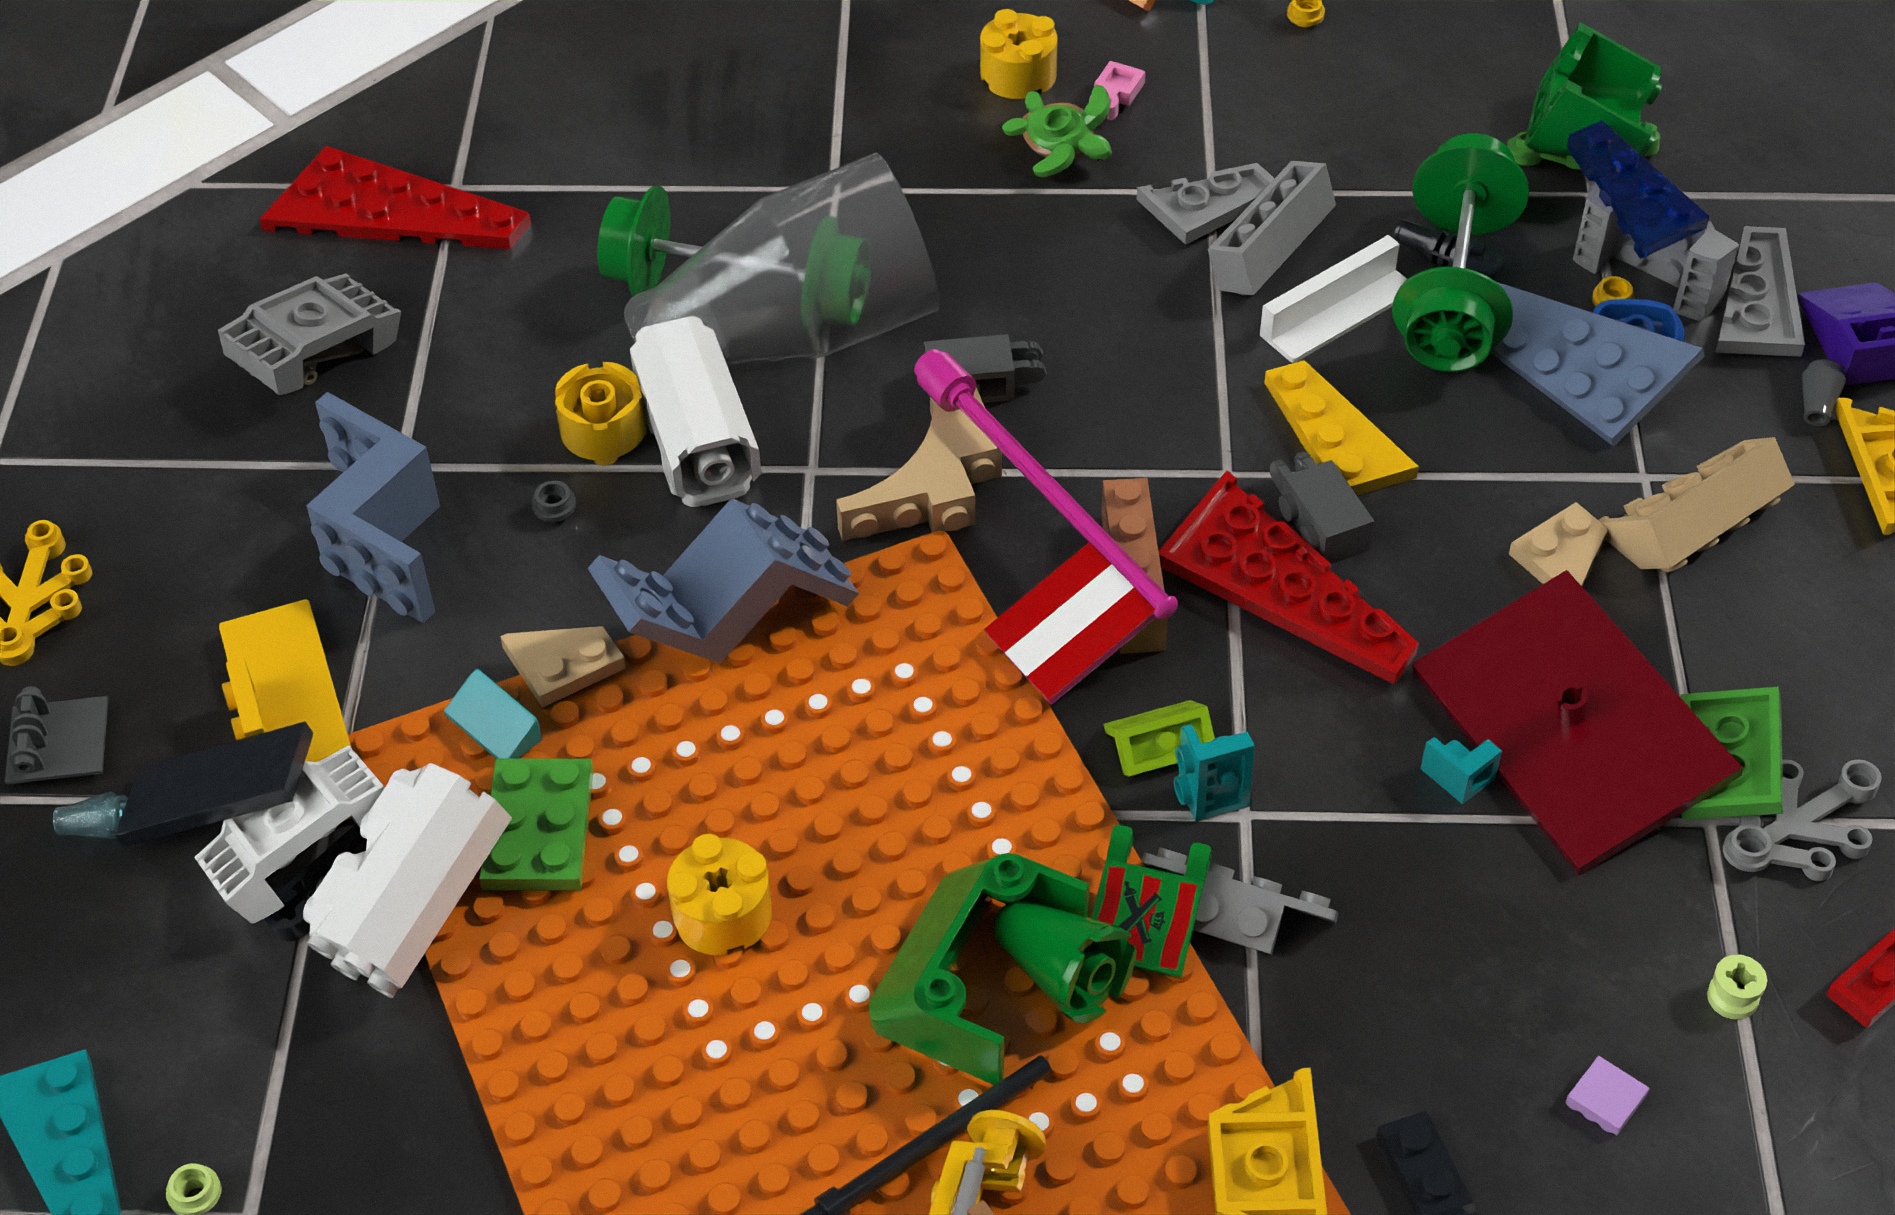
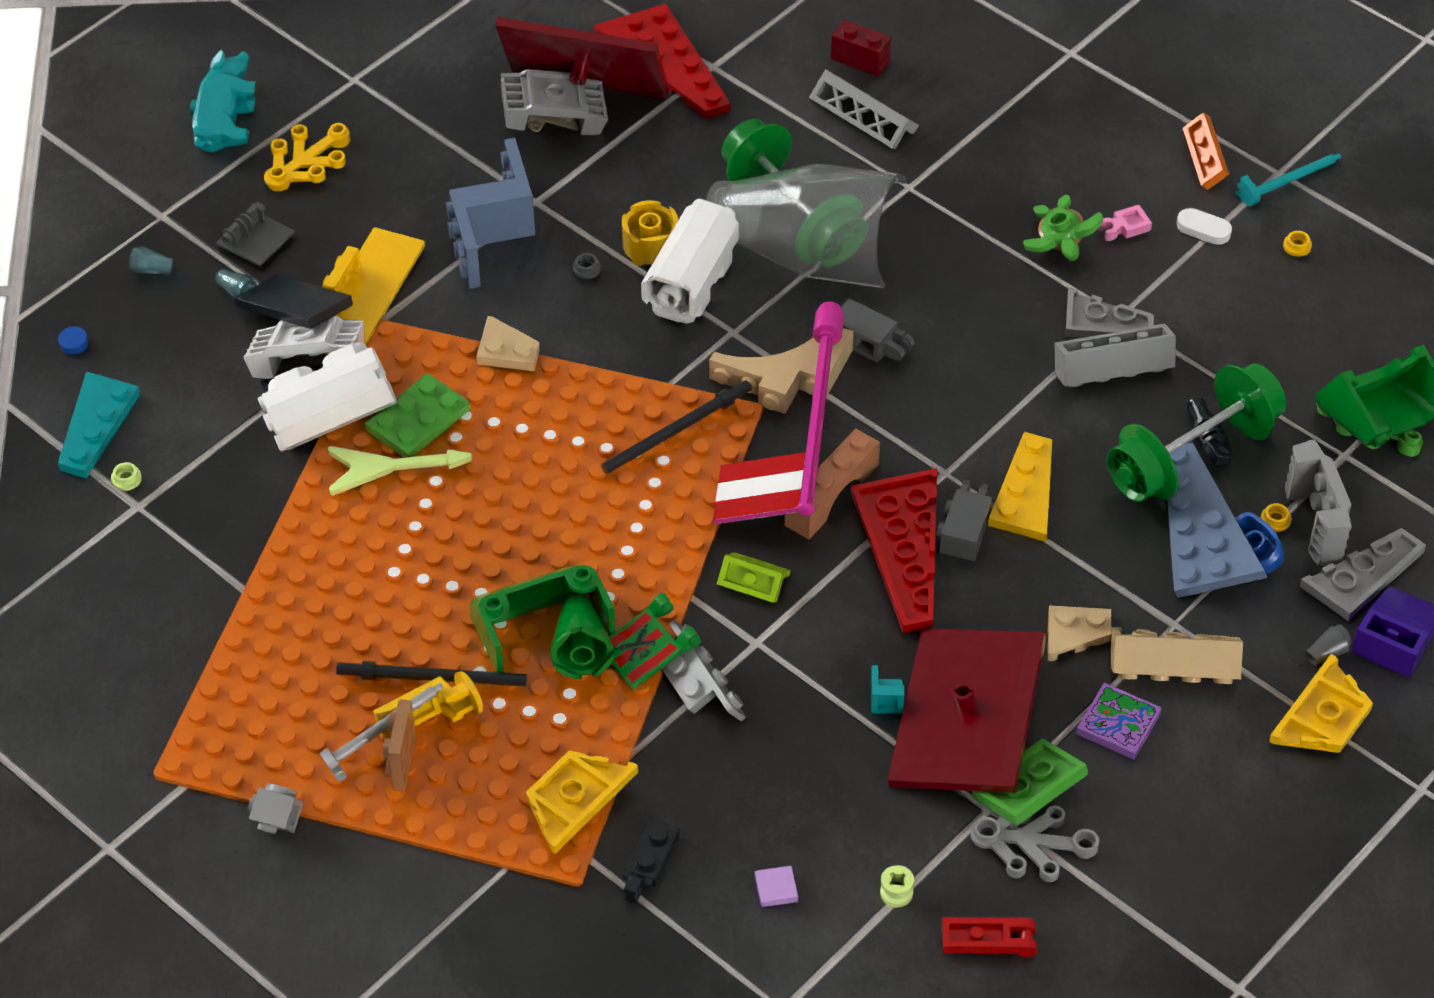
camera: 40 degrees right, 0 degrees up
teal slope [444,668,542,759] -> none
sand blue bracket [588,498,859,663] -> none
yellow brick [667,834,772,955] -> none
yellow brick [980,9,1058,99] -> none
teal bracket [1173,724,1255,821] -> none
white panel [1260,235,1407,363] -> none
clear blue wing [1567,120,1710,259] -> none
none -> yellowish green piece [328,446,472,495]
none -> dark red piece [495,16,669,99]
none -> black bar [601,380,752,474]
none -> light grey fence [809,69,919,150]
none -> dark red brick [831,19,891,76]
none -> tile [1076,683,1162,760]
none -> white tile [1177,208,1232,245]

